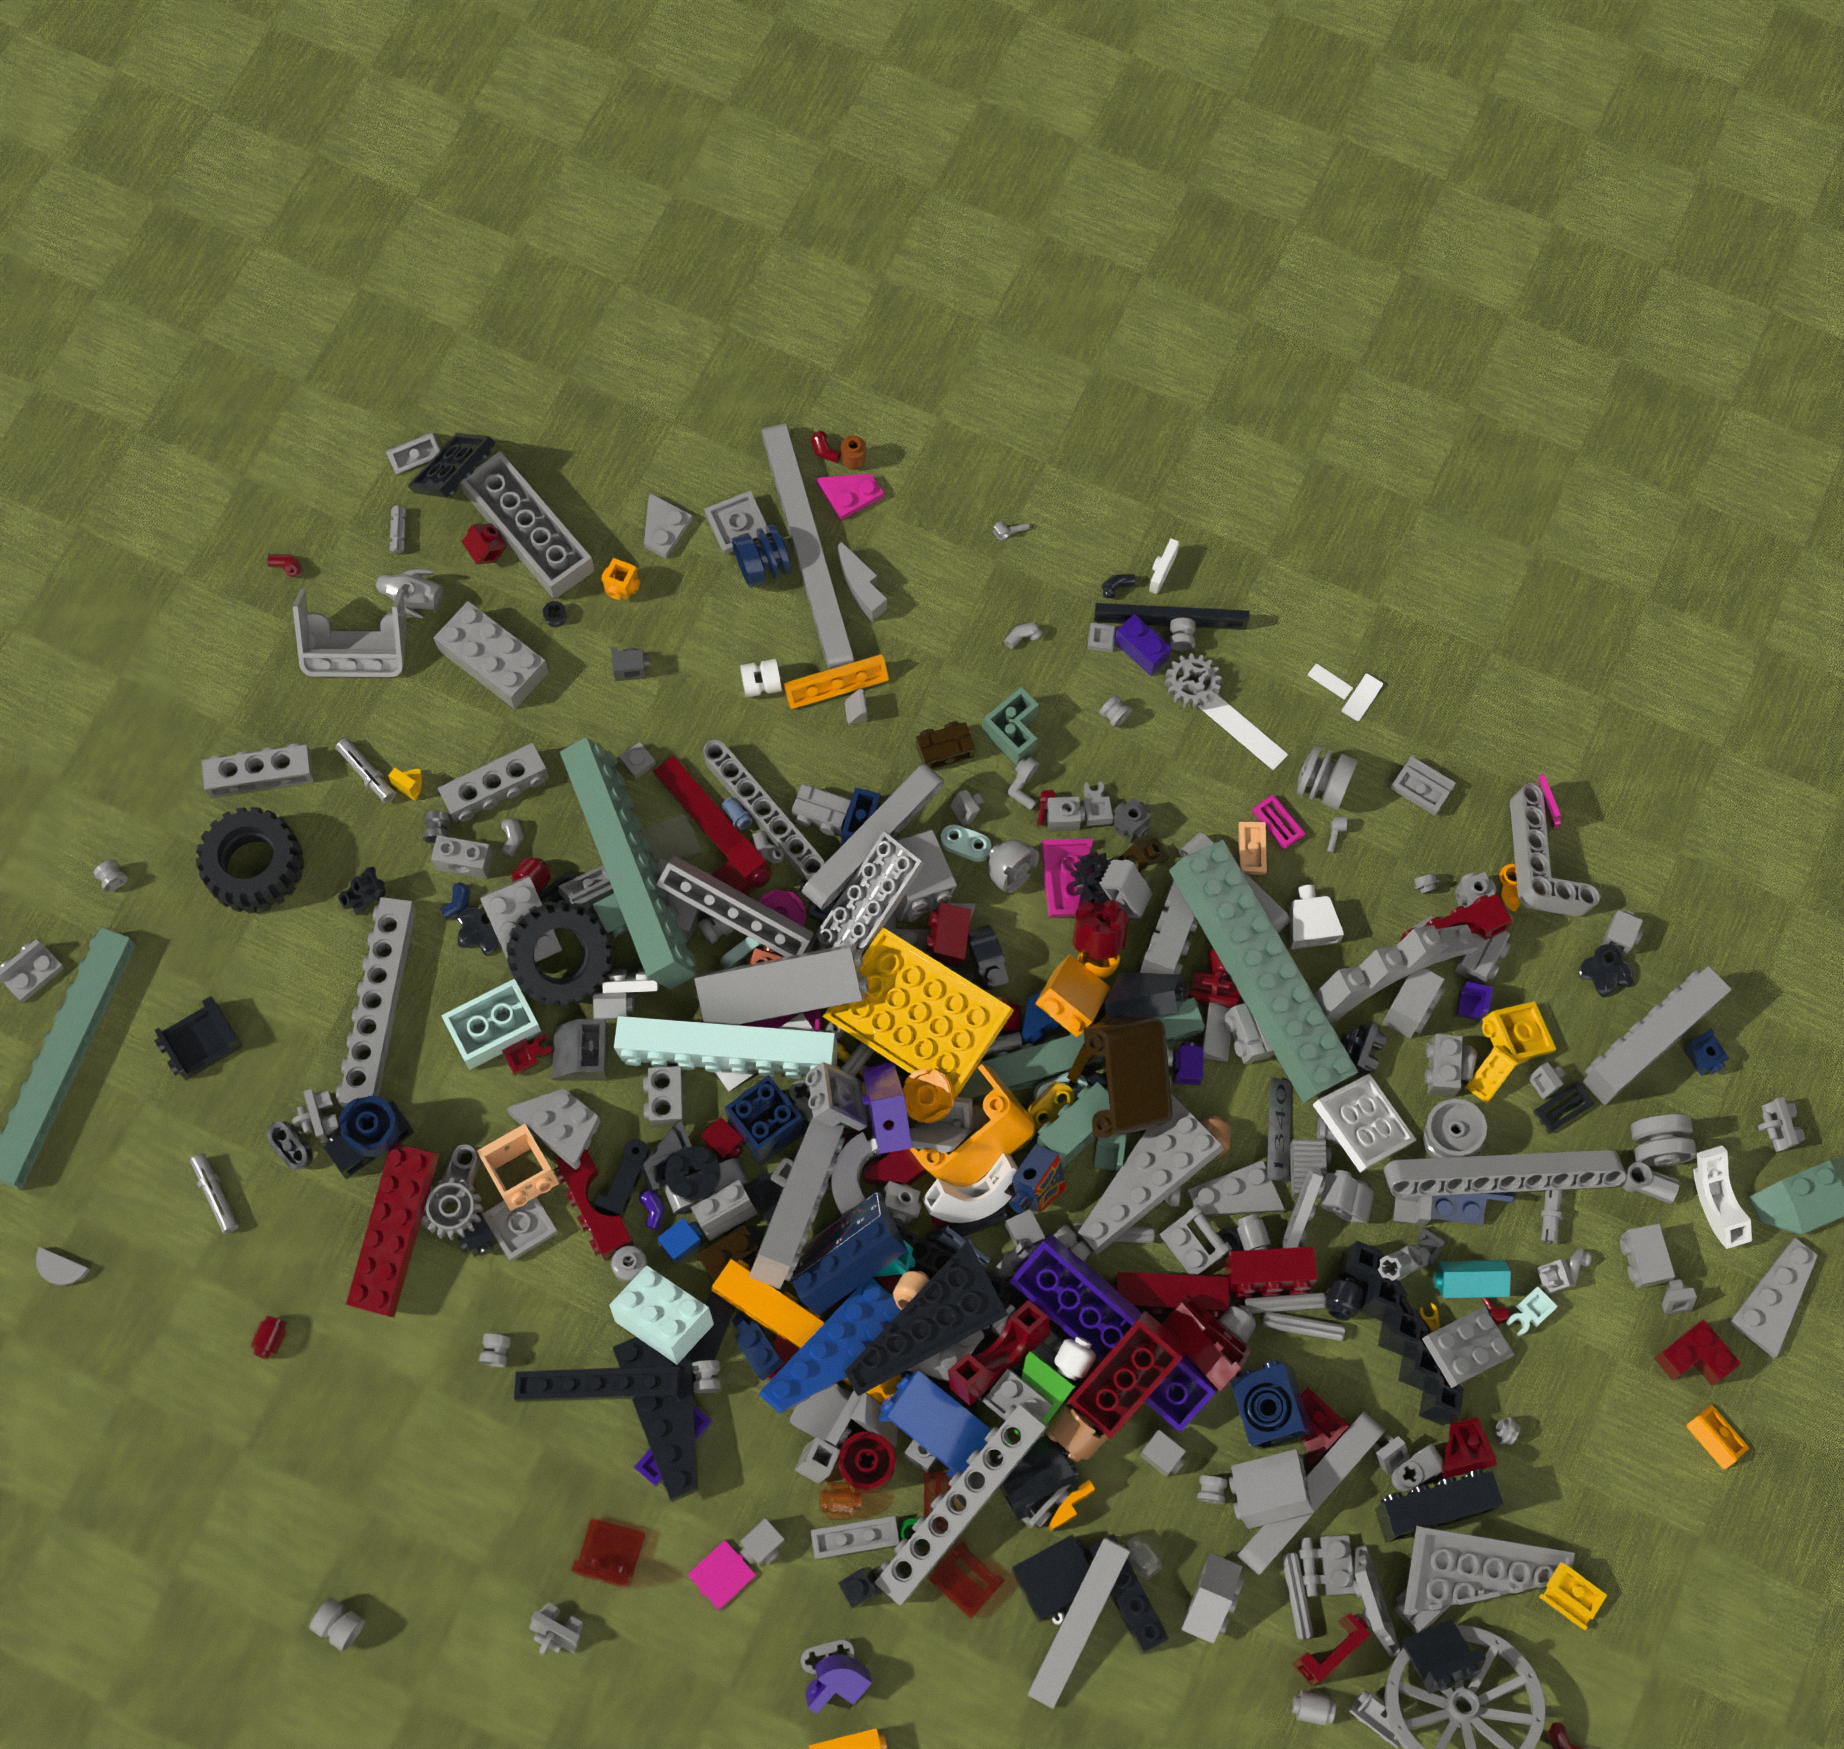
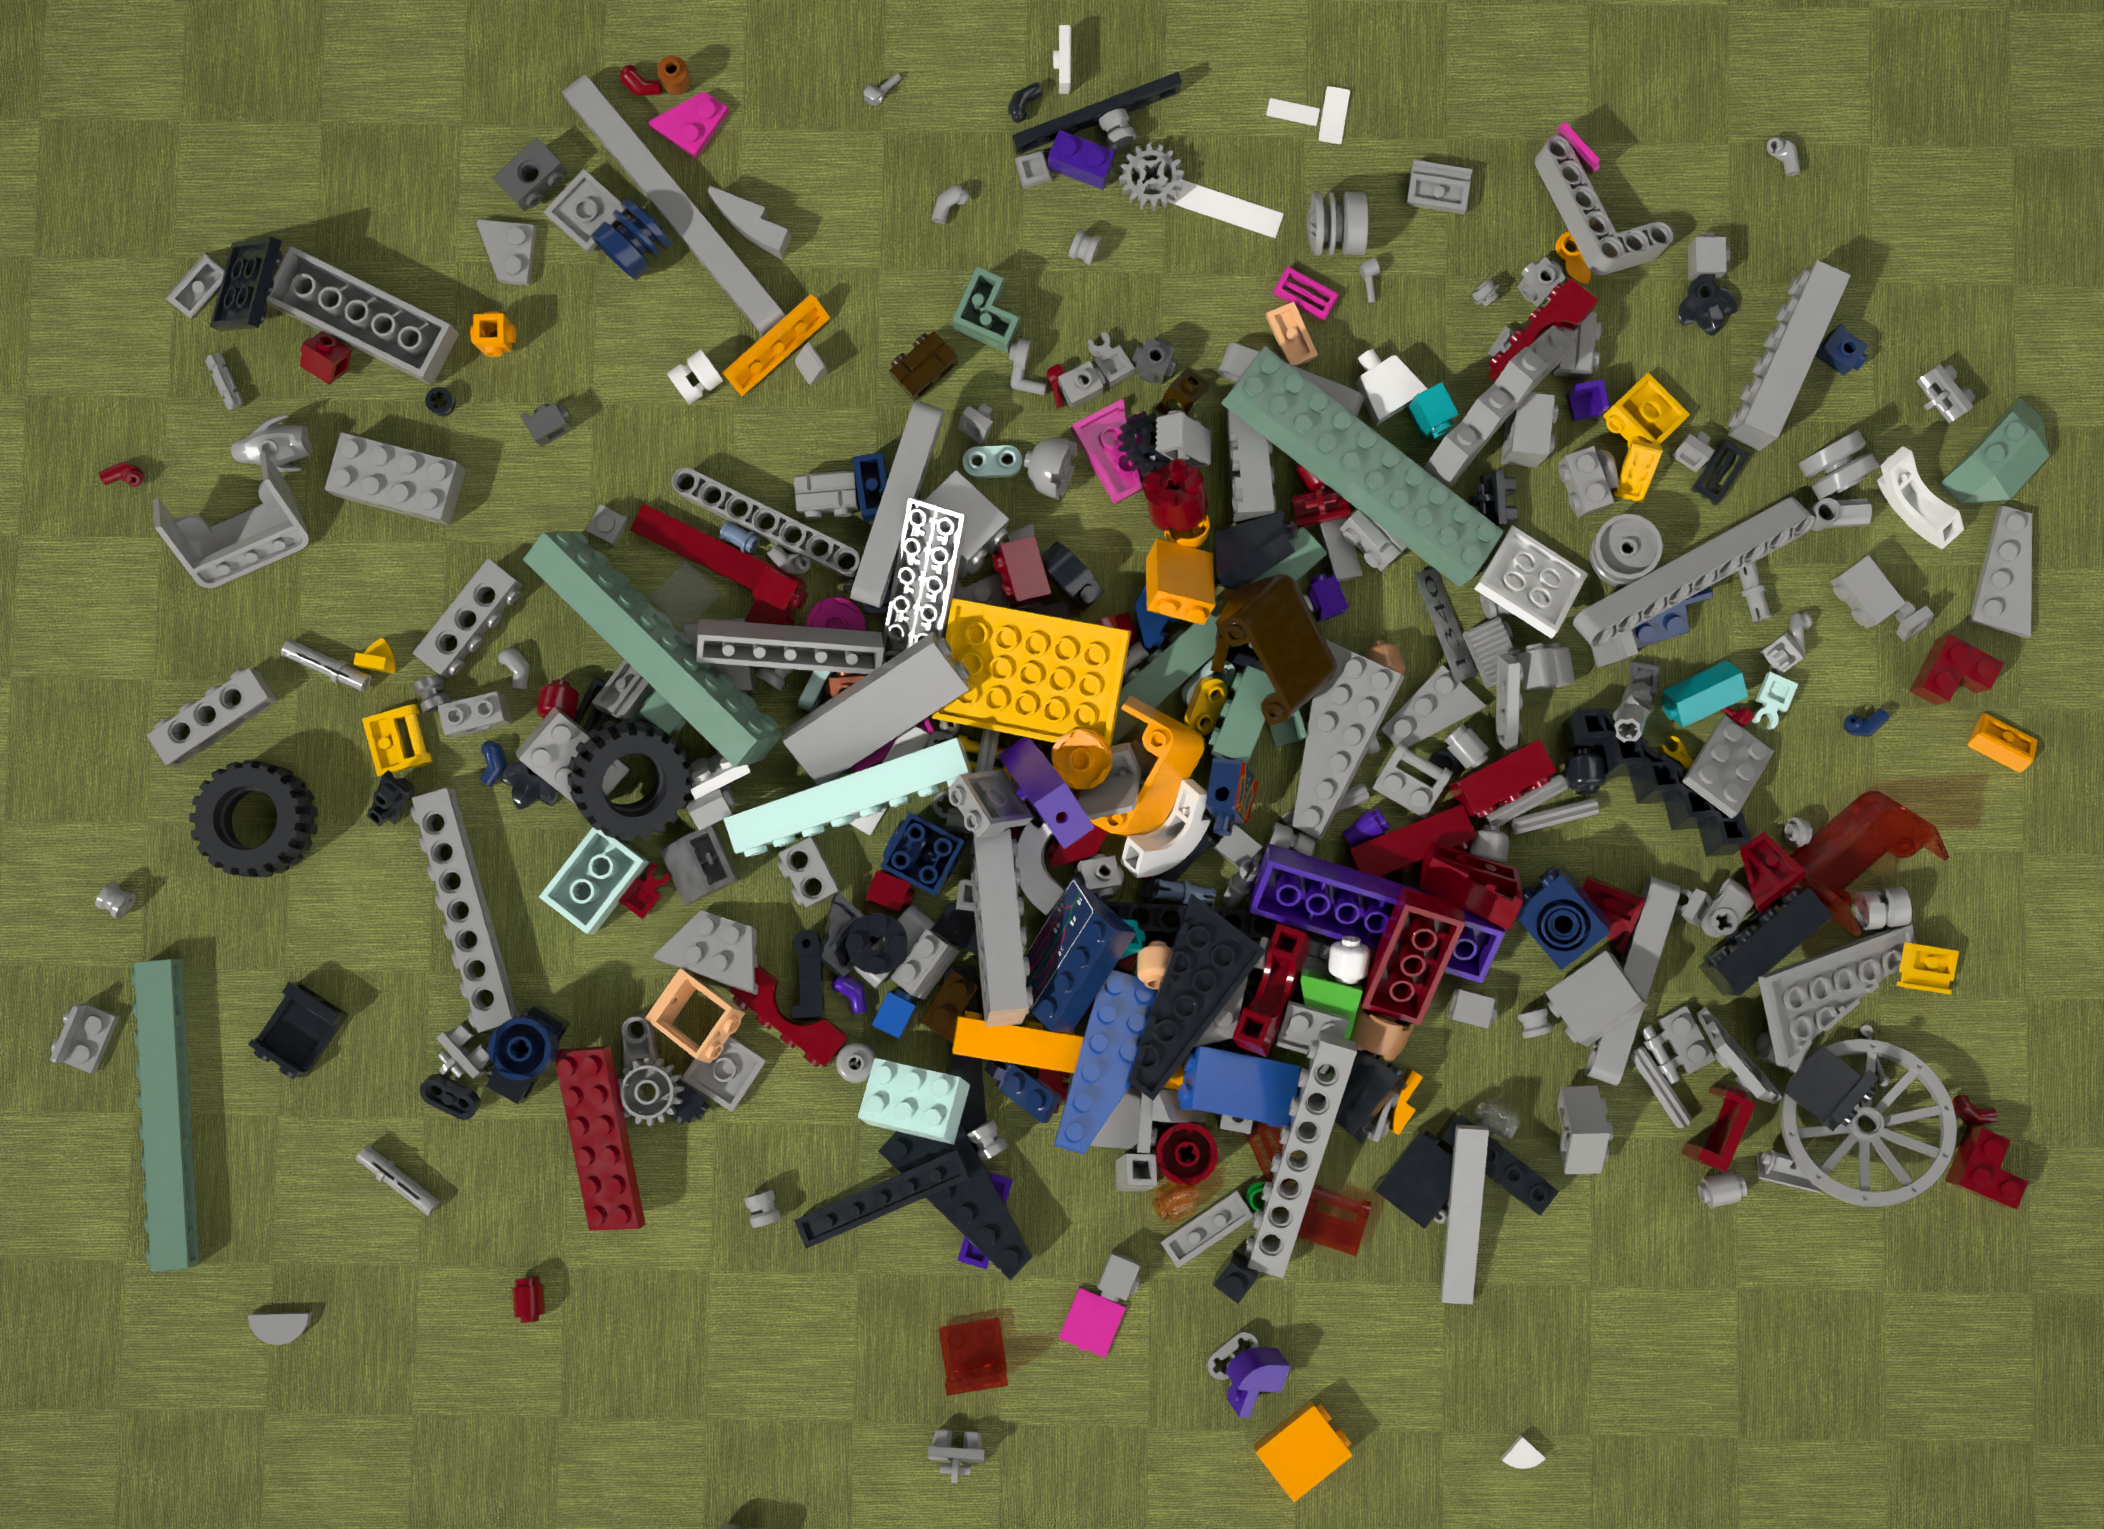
camera: 20 degrees left, 15 degrees up
none -> yellow plate [362,704,432,777]
none -> dark grey brick [493,137,567,212]
none -> dark purple cone [1343,807,1390,847]
none -> teal brick [1406,382,1459,441]
none -> light grey arm [1766,136,1801,176]
none -> clear red windscreen [1790,791,1950,937]
none -> dark blue arm [1844,708,1890,737]
none -> light grey wheel [1854,886,1912,931]
none -> light grey hinge [1859,1025,1890,1087]

